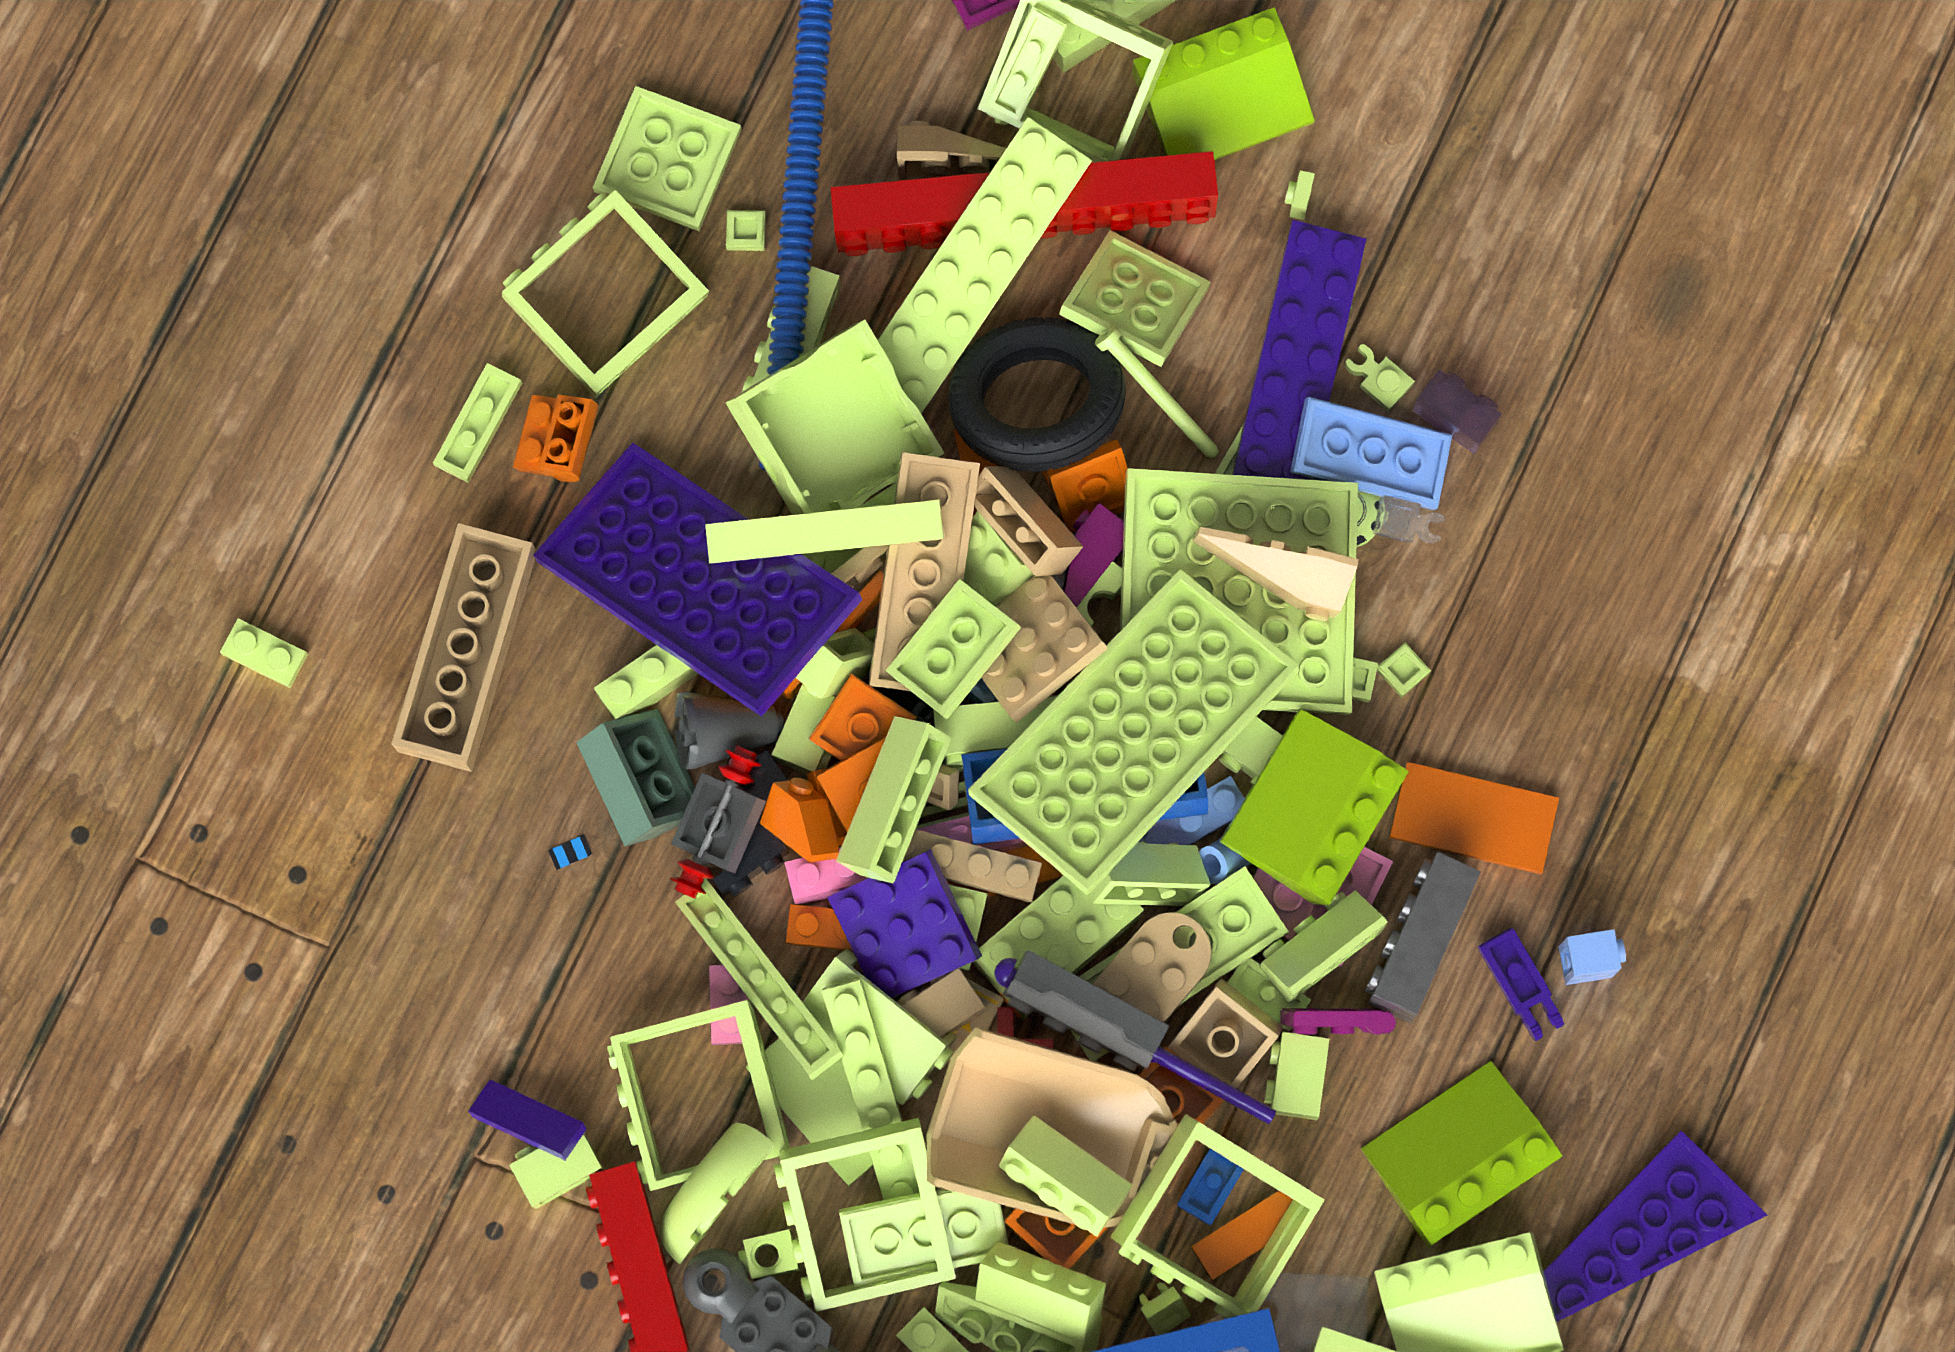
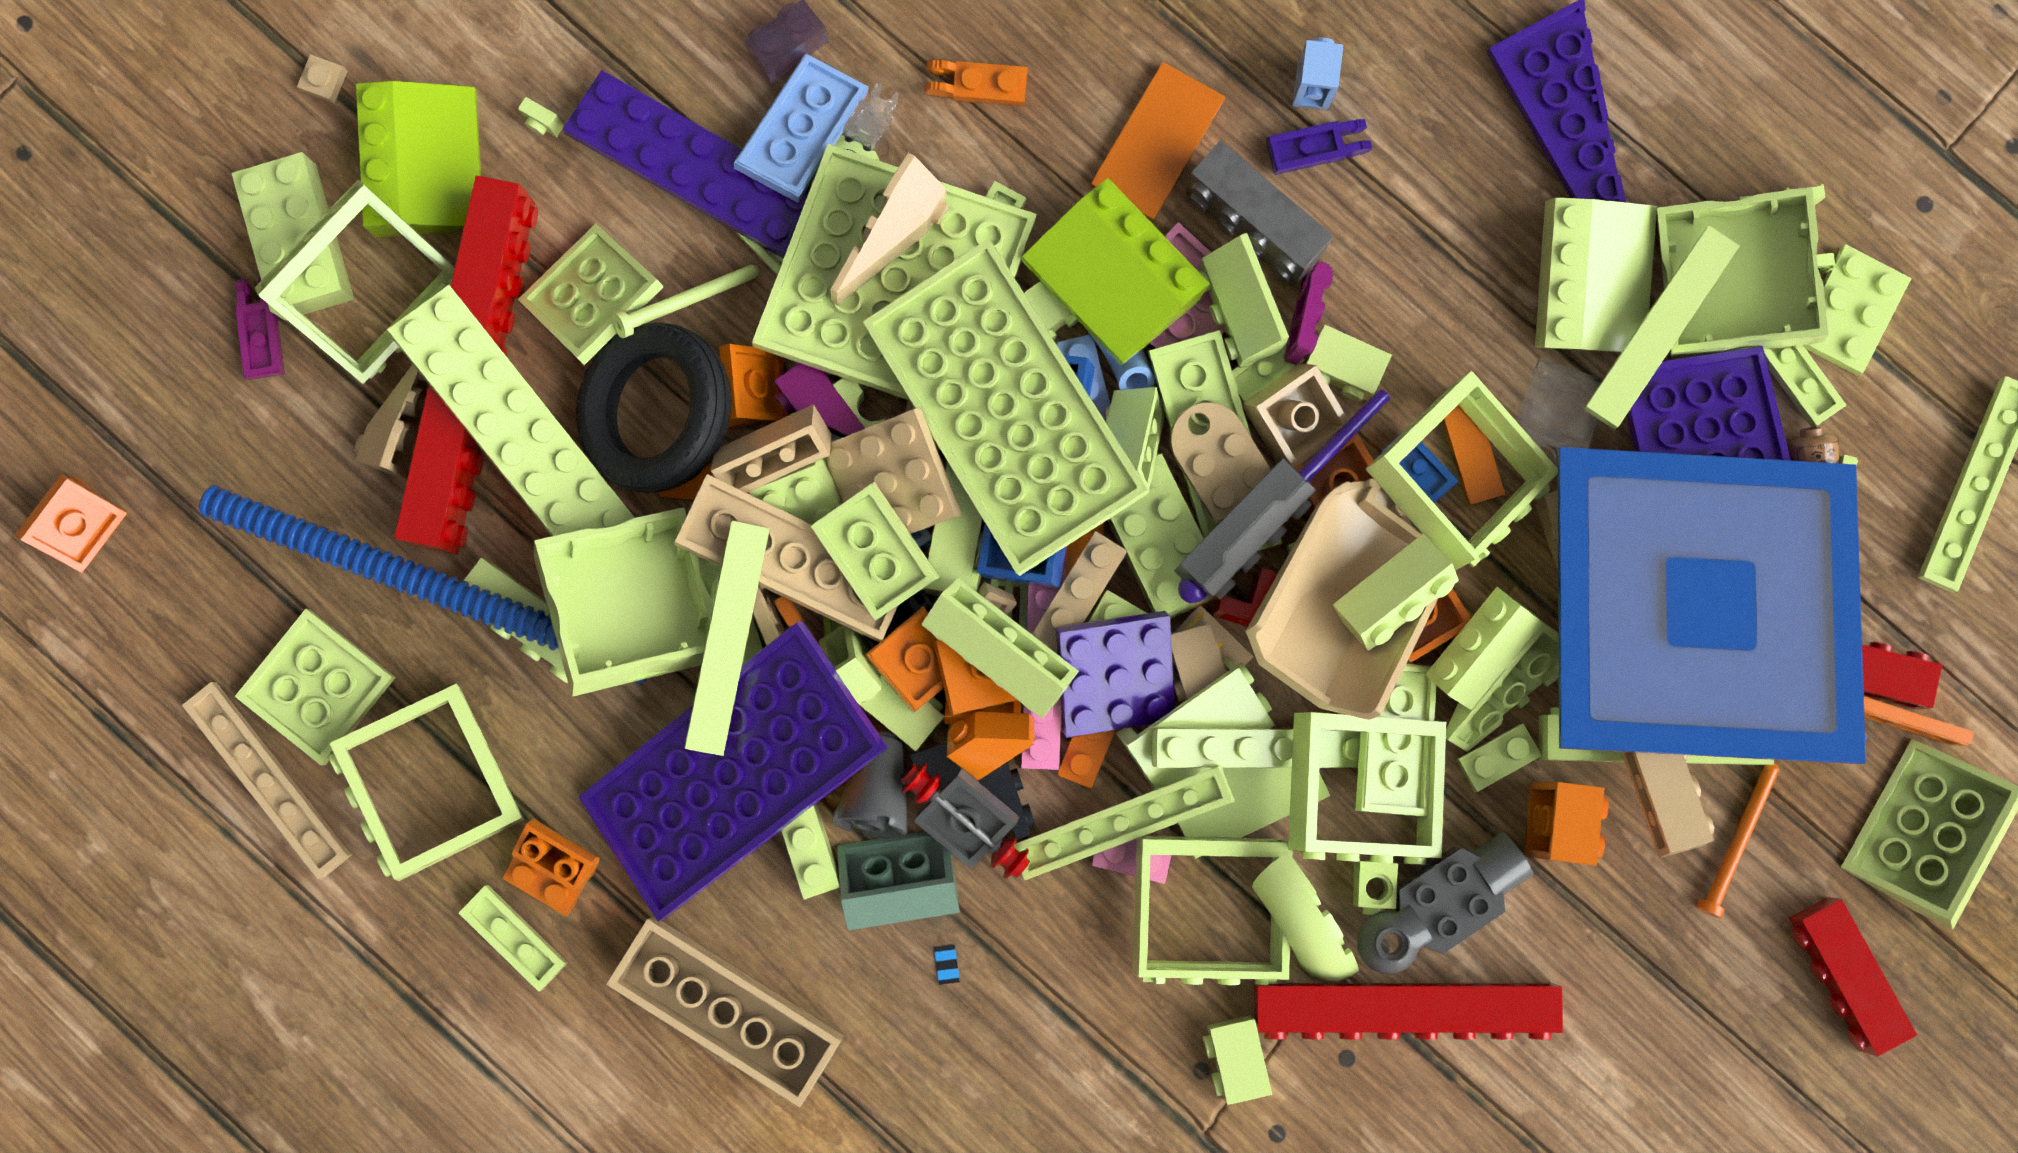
camera: 75 degrees left, 5 degrees up
dark purple tile [468,1079,587,1161] -> none
yellowish green tile [726,210,766,251] -> none
yellowish green tile [986,4,1070,123] -> none
yellowish green tile [1139,1282,1191,1336] -> none
yellowish green plate [1344,344,1415,413] -> none
lime slope [1361,1061,1563,1248] -> none
yellowish green tile [1377,642,1431,698] -> none
none -> tan plate [182,682,352,880]
none -> orange hinge [924,60,1028,106]

